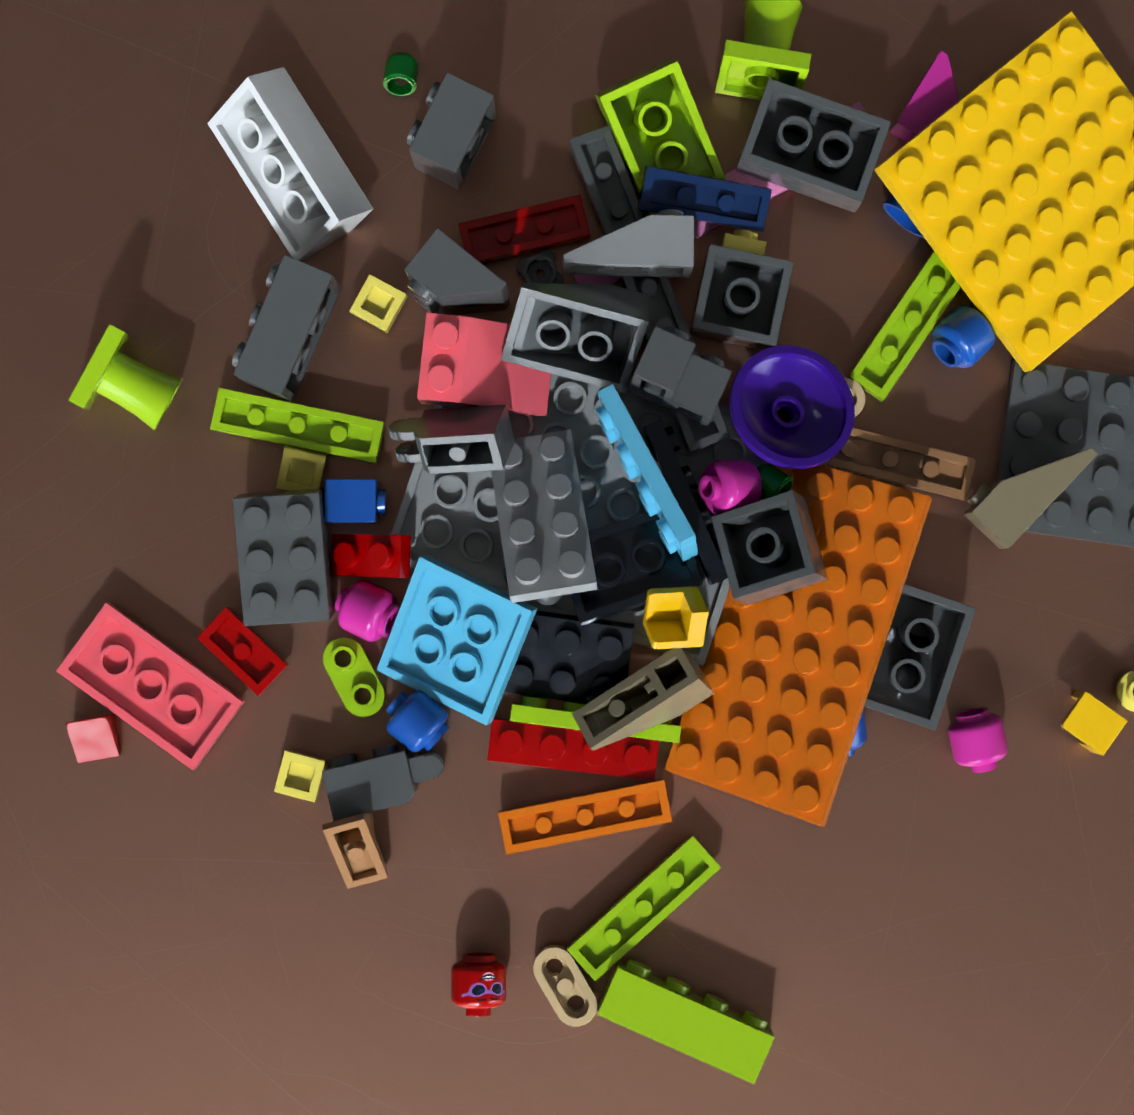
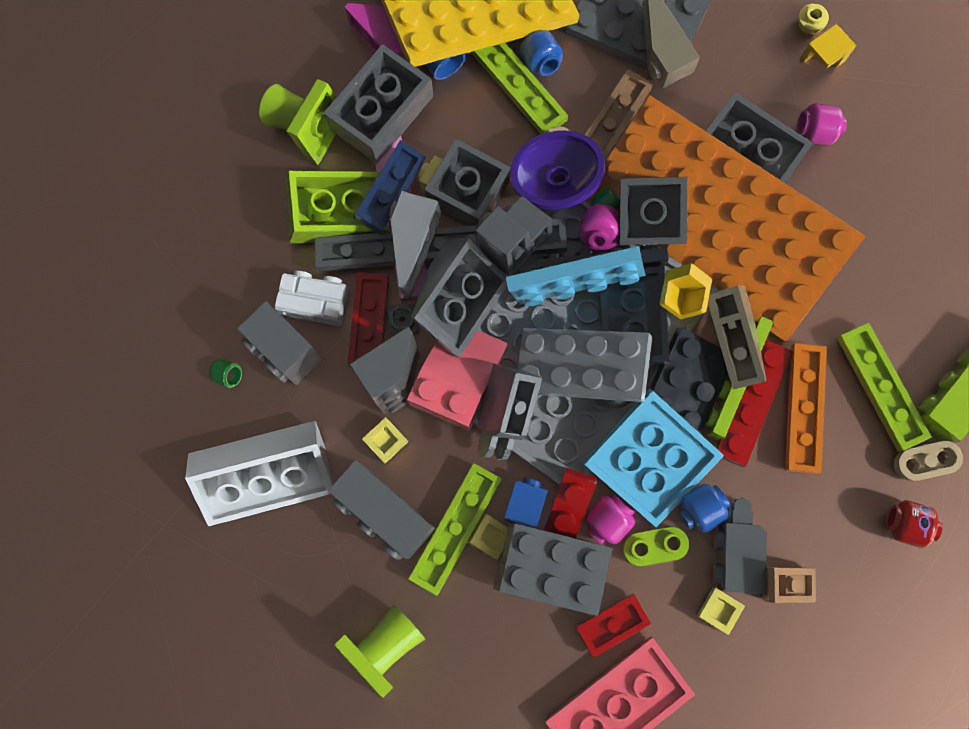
camera: 70 degrees left, 10 degrees down
none -> white brick [275,270,349,327]

